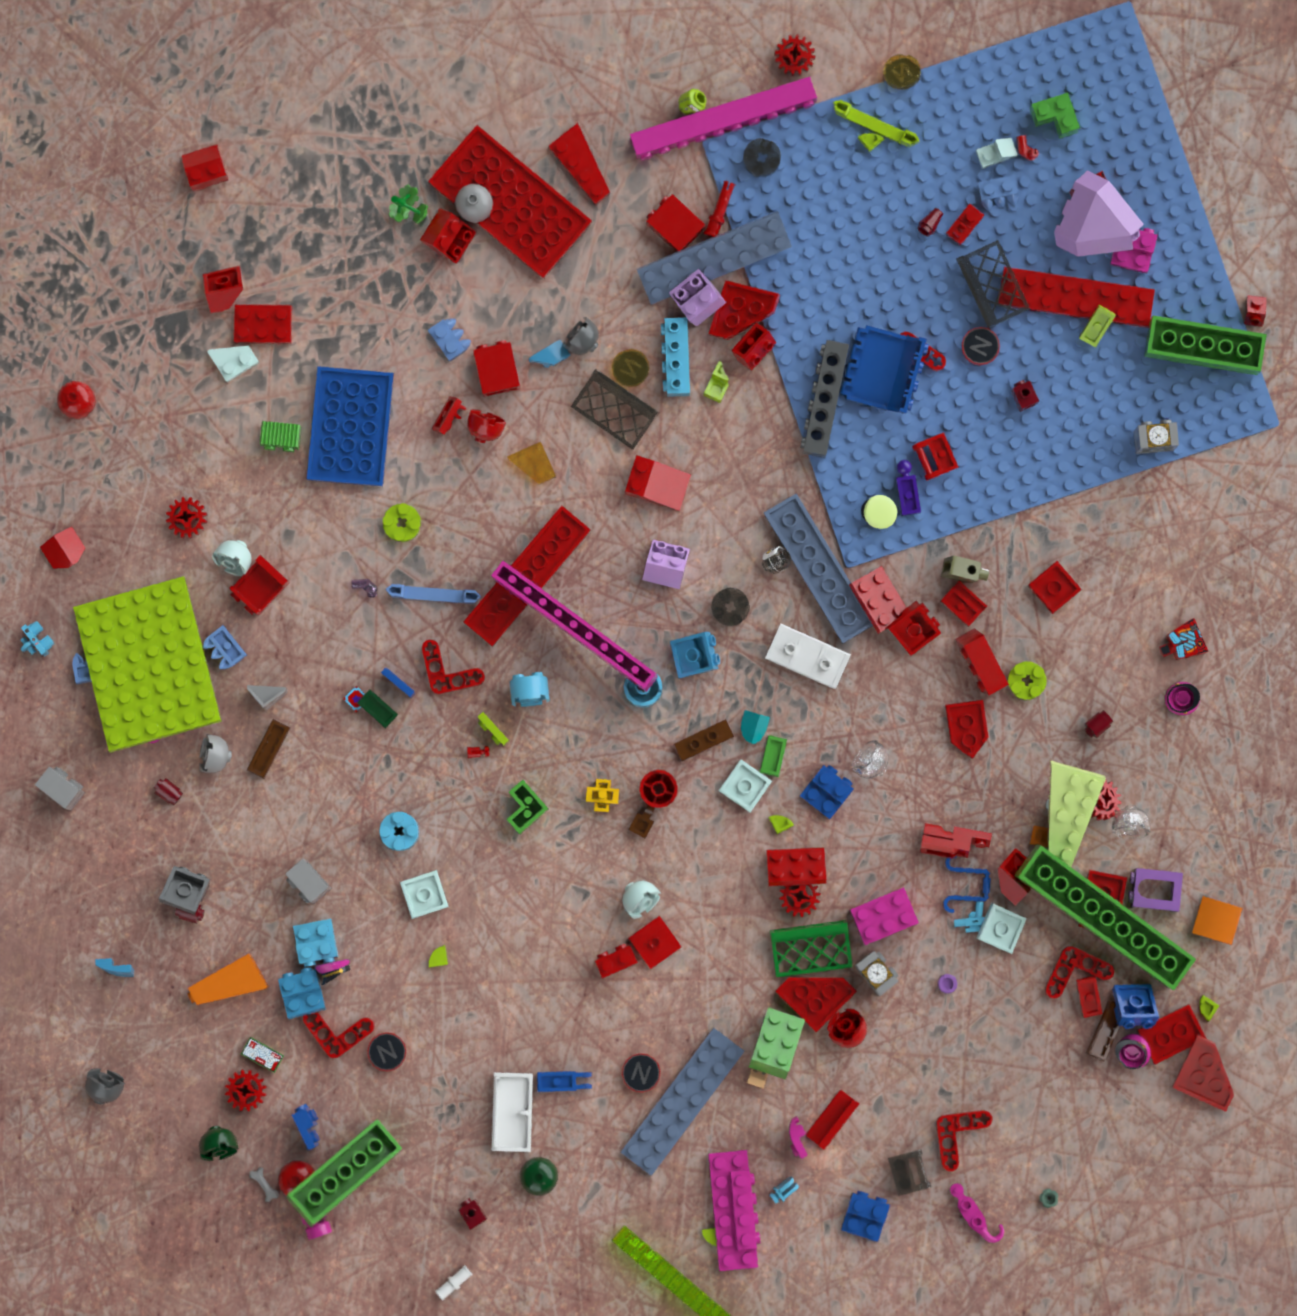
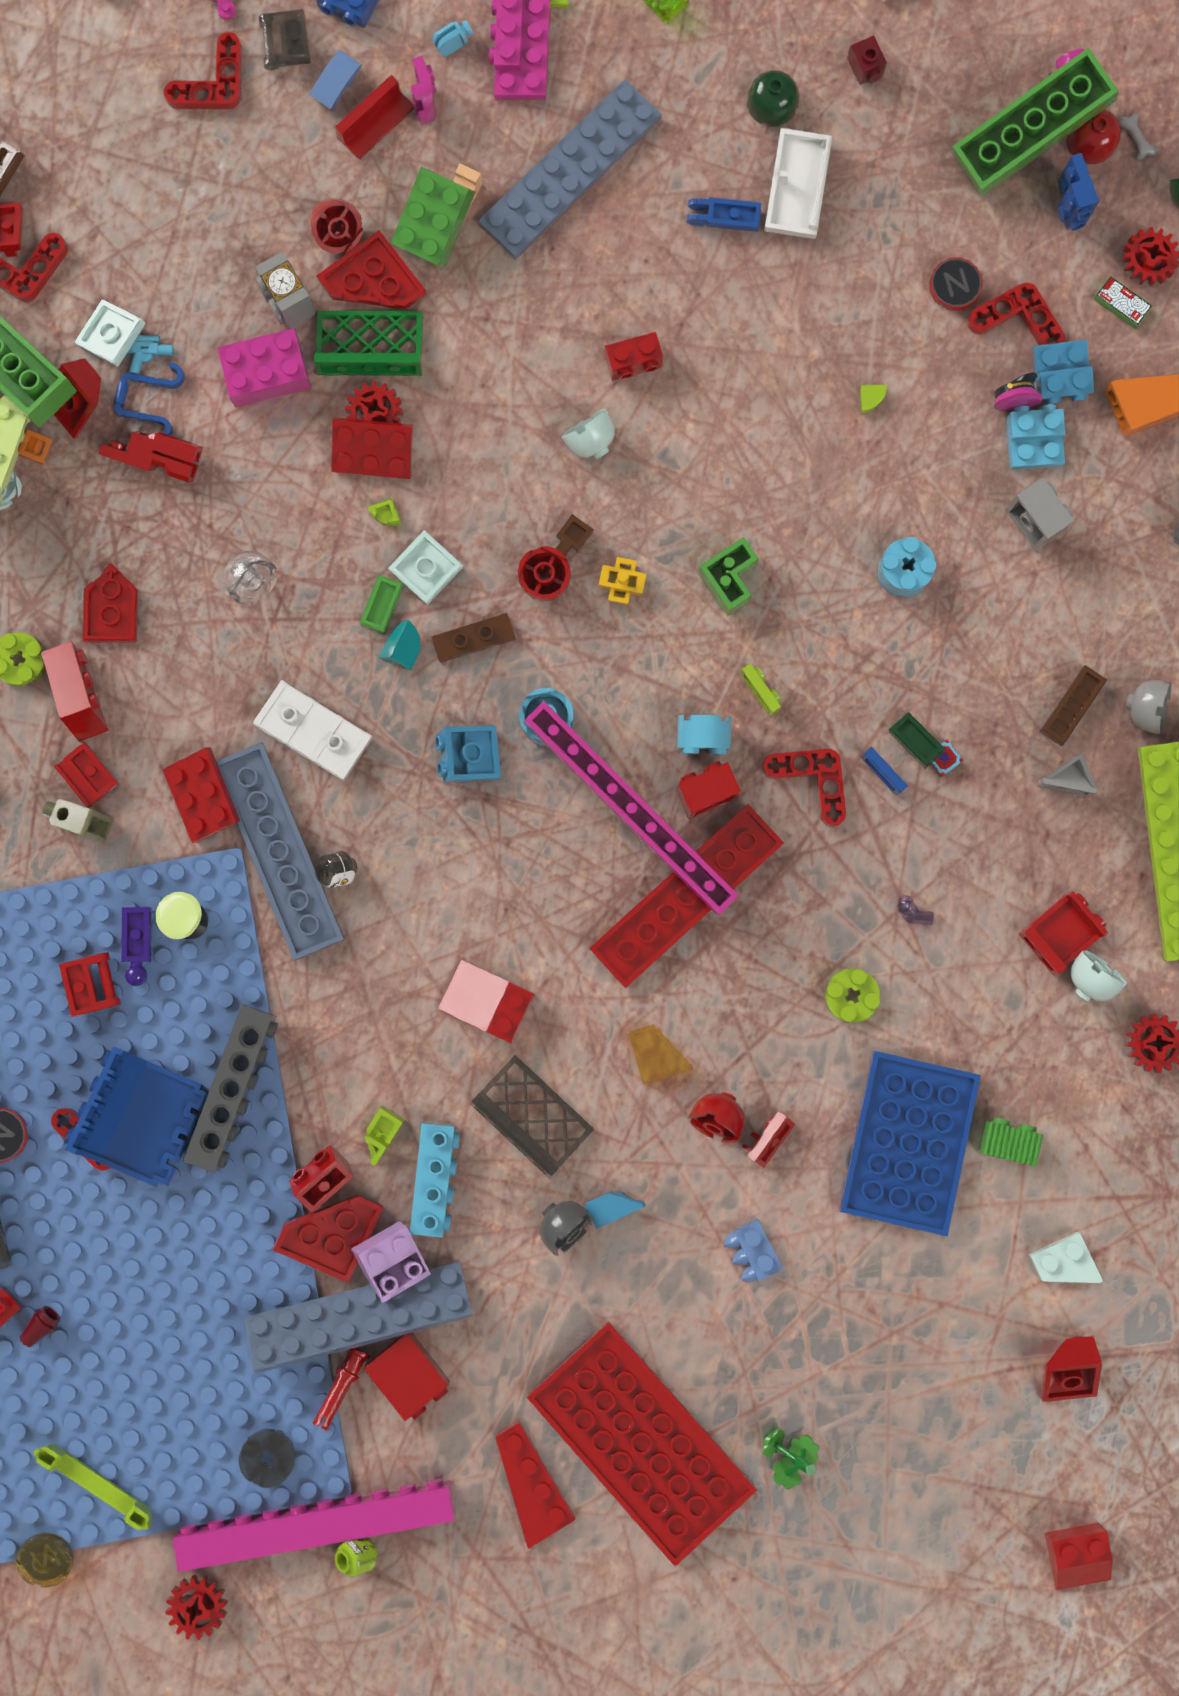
camera: 175 degrees left, 0 degrees up
medium blue plate [203,625,247,669] -> none
red plate [234,304,292,344] -> none
medium blue piece [385,584,481,604] -> none
light aqua plate [400,870,449,919] -> none
red slope [420,208,477,264] -> none
light grey cylinder [455,184,493,223] -> none
red piece [467,746,490,759] -> none
red brick [473,340,521,397] -> none
clear yellow tile [612,349,650,387] -> none
black tile [622,1053,660,1092] -> none
red plate [629,916,682,969] -> none
lavender slope [642,540,690,589] -> none
clear smoke plate [711,588,750,626] -> none
blue plate [800,765,854,820] -> none
lime tile [857,133,884,152] -> none
red plate [887,600,941,656] -> none
medium lavender tile [938,974,957,993] -> none
none -> medium blue slope [309,49,362,110]
none -> red brick [676,761,741,819]

